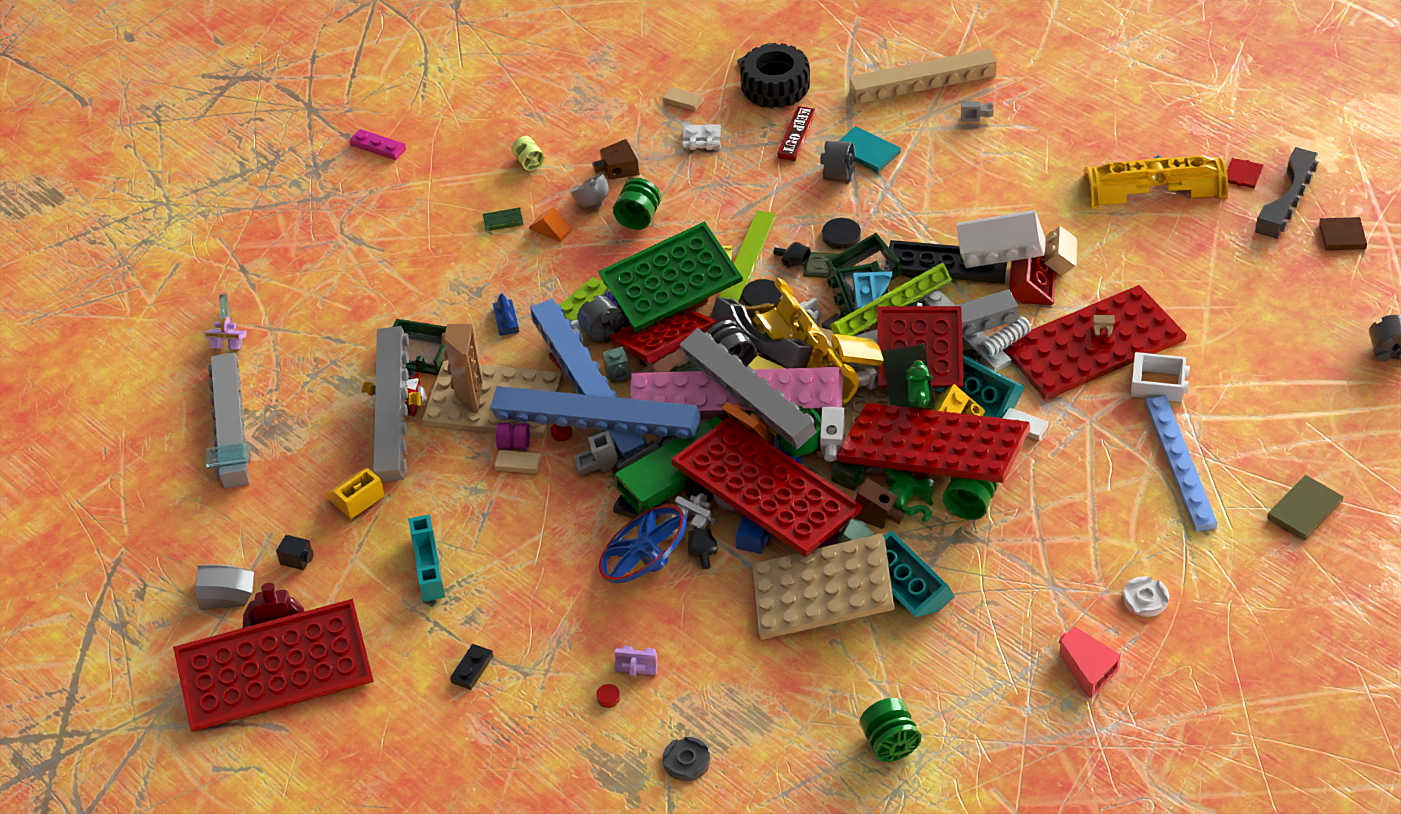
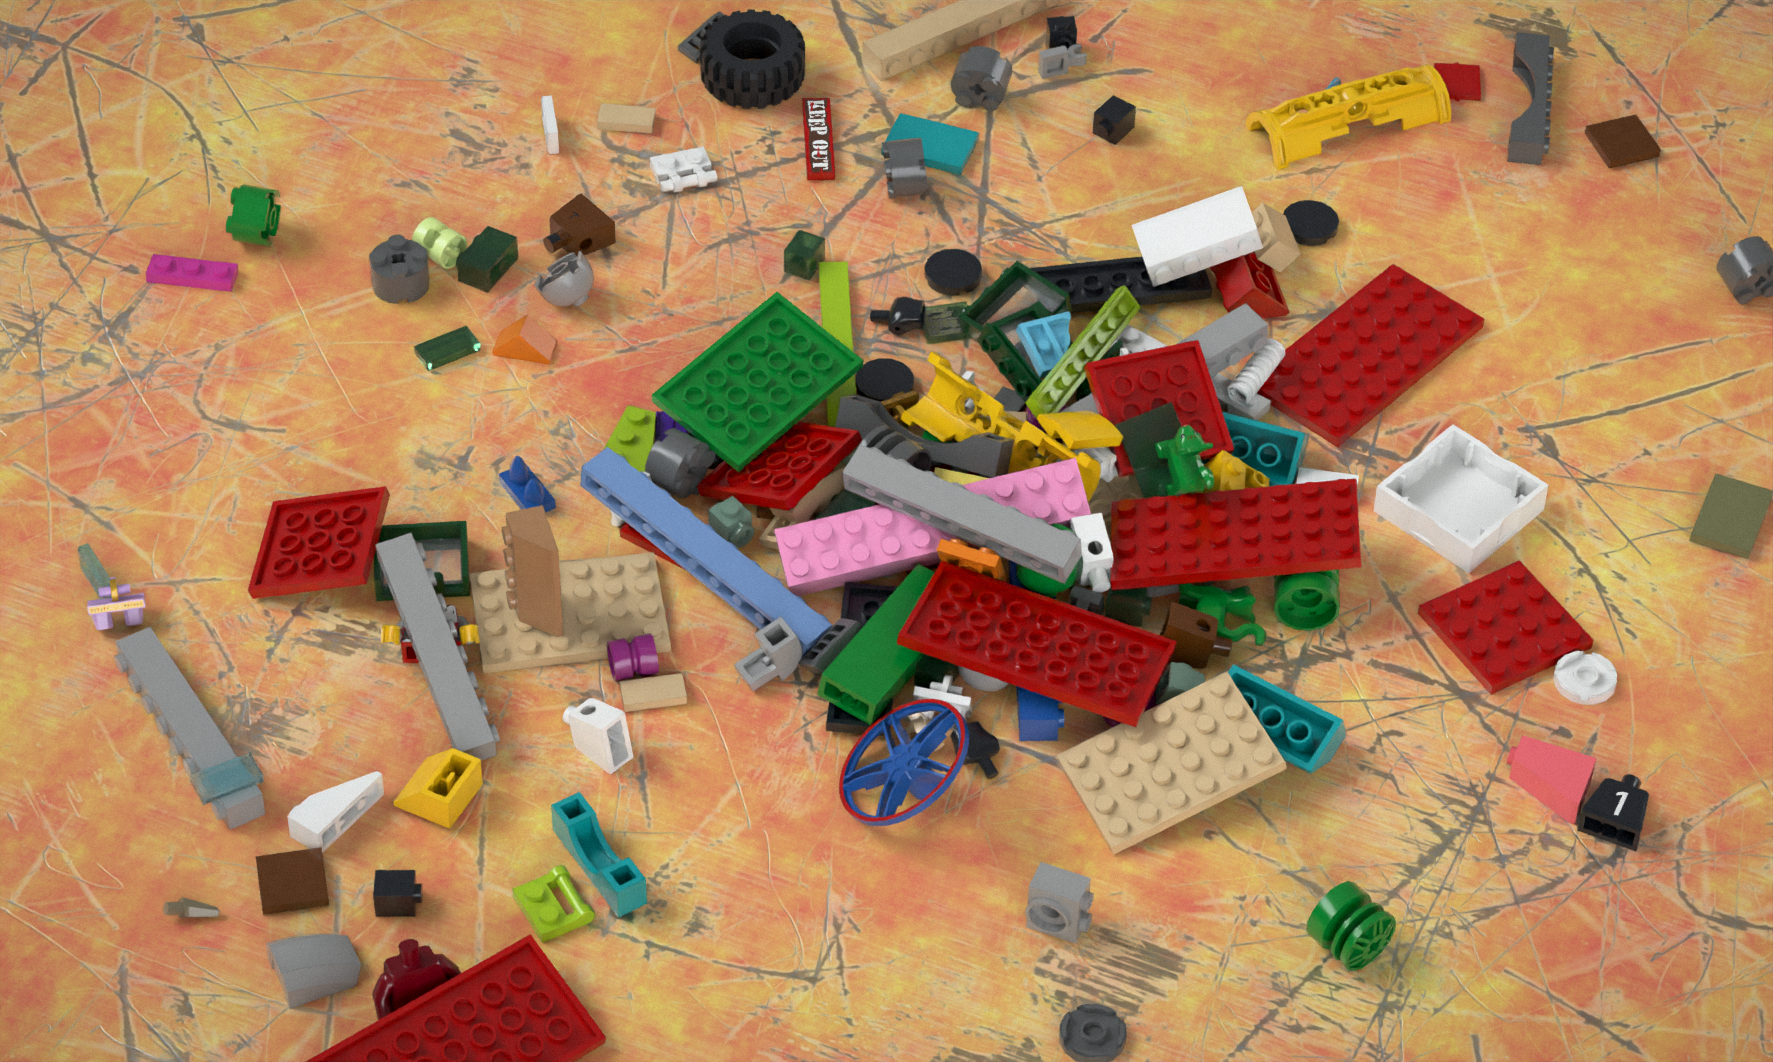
camera: 25 degrees left, 0 degrees up
black plate [450,644,493,690] -> none
medium blue brick [490,386,701,439] -> none
red tile [551,424,572,441] -> none
red tile [596,684,620,708] -> none
green wheel [613,178,661,230] -> none
lavender hips [615,646,657,678] -> none
tan tile [1092,315,1115,337] -> none
white window [1130,352,1190,402] -> none
light blue plate [1145,395,1218,532] -> none
none -> dark tan bar [163,898,219,918]
none -> green brick [226,184,281,247]
none -> red plate [248,486,390,599]
none -> reddish brown tile [256,847,329,915]
none -> white slope [287,771,384,853]
none -> dark grey brick [369,235,430,304]
none -> clear green brick [456,226,518,293]
none -> lime plate [512,865,595,943]
none -> white tile [541,95,559,154]
none -> white torso [563,698,634,775]
none -> clear green brick [784,230,825,281]
none -> dark grey brick [951,46,1012,111]
none -> light grey brick [1025,862,1094,944]
none -> black brick [1046,16,1077,50]
none -> dark grey tile [1070,585,1105,615]
none -> black brick [1093,95,1136,145]
none -> black tile [1283,200,1339,246]
none -> white tile [1374,424,1549,573]
none -> red plate [1418,560,1594,695]
none -> black torso [1578,774,1649,852]

